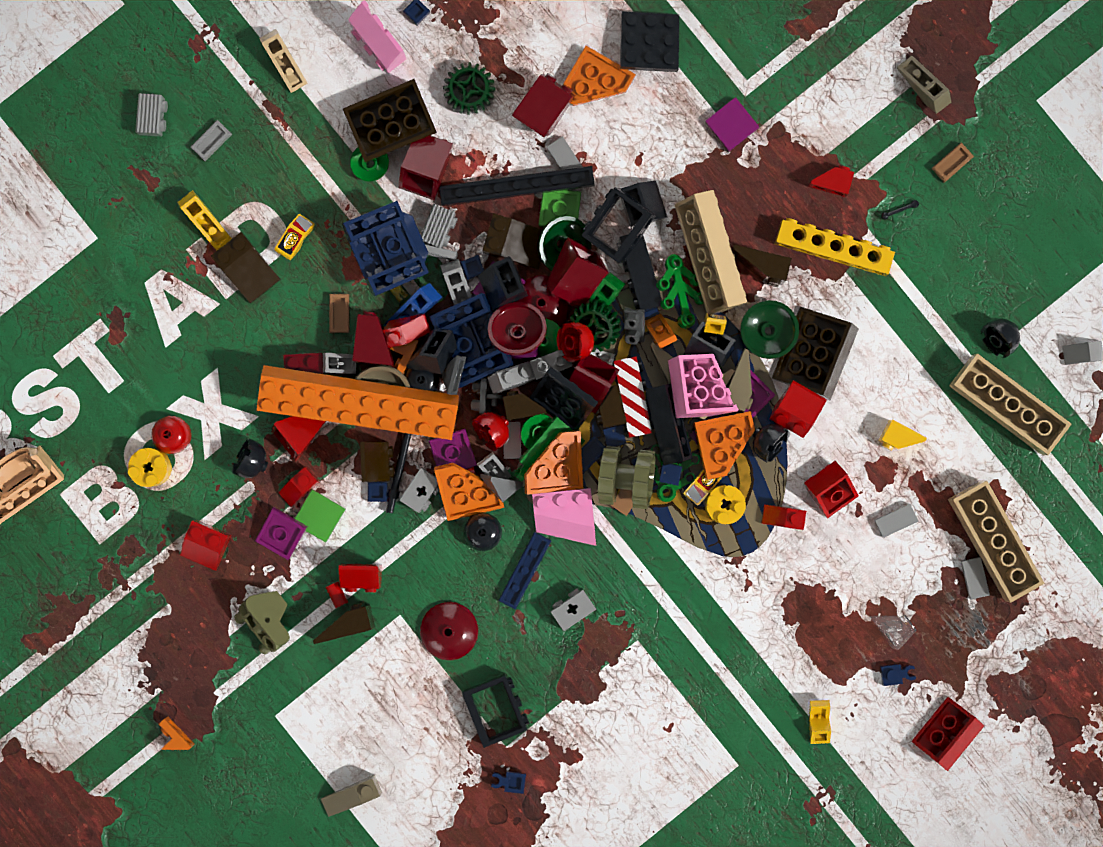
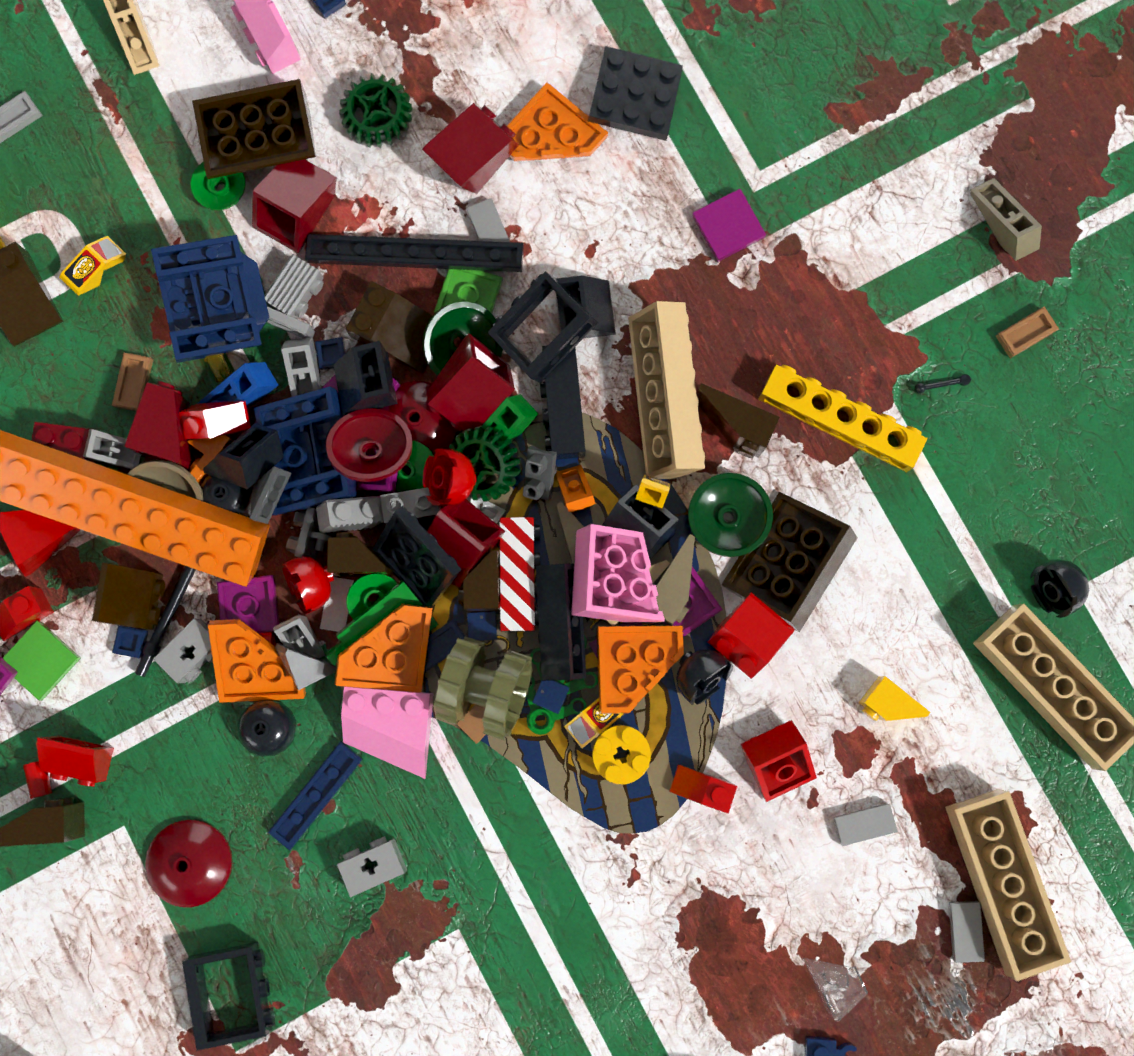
camera: 10 degrees right, 5 degrees down
green plant [656,254,704,329] -> none
red slope [808,165,854,197] -> none

